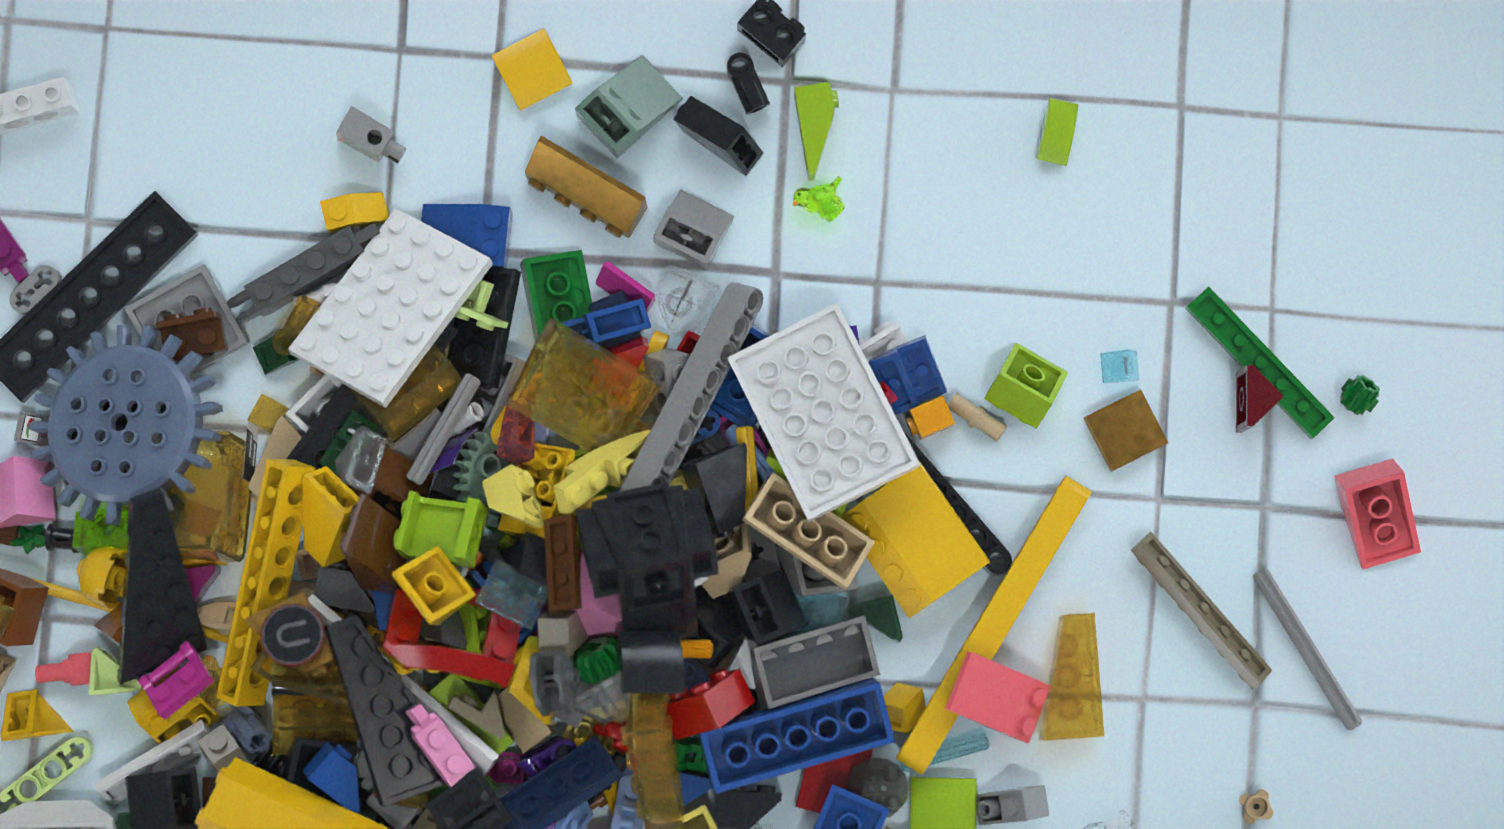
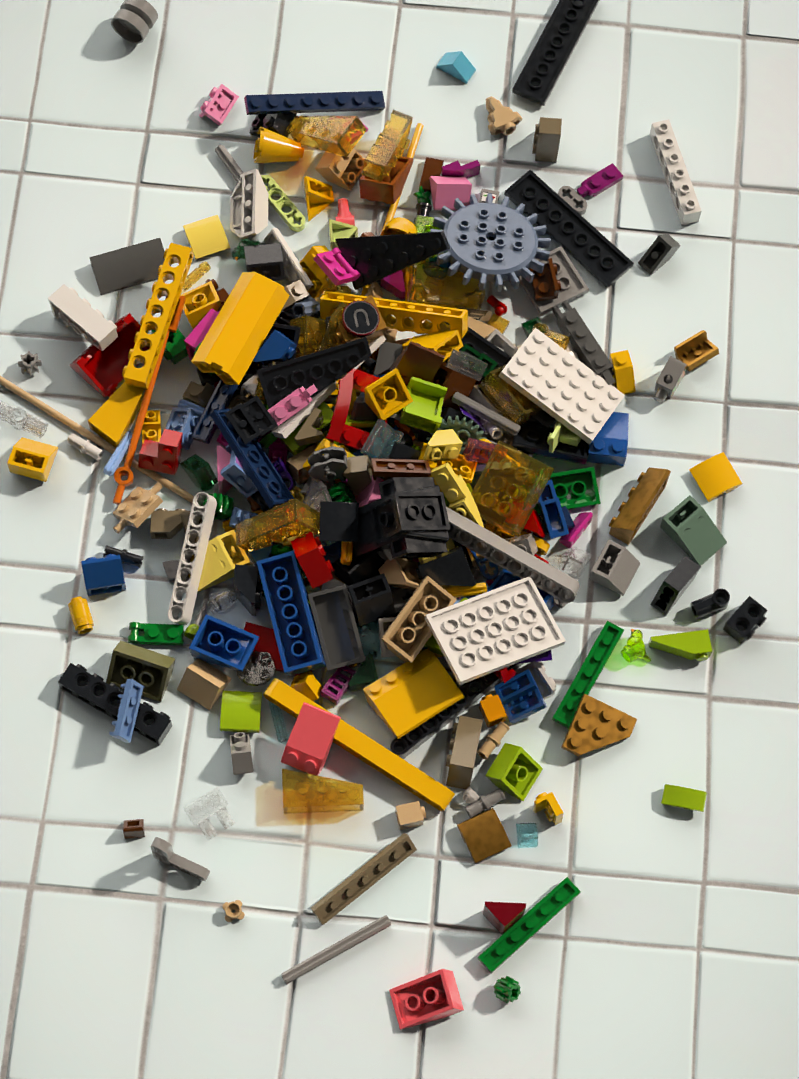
camera: 90 degrees right, 15 degrees down
none -> magenta slope [320,666,358,705]
none -> tan brick [395,801,426,830]
none -> dark tan wedge [446,716,483,790]
none -> white hinge [463,786,480,804]
none -> light grey pin [465,788,506,818]
none -> red arm [486,295,507,316]
none -> yellow bracket [533,792,563,825]
none -> green plate [552,621,624,729]
none -> pearl gold plate [561,694,637,756]
none -> dark grey slope [638,234,681,275]
none -> pearl gold bracket [674,330,719,372]

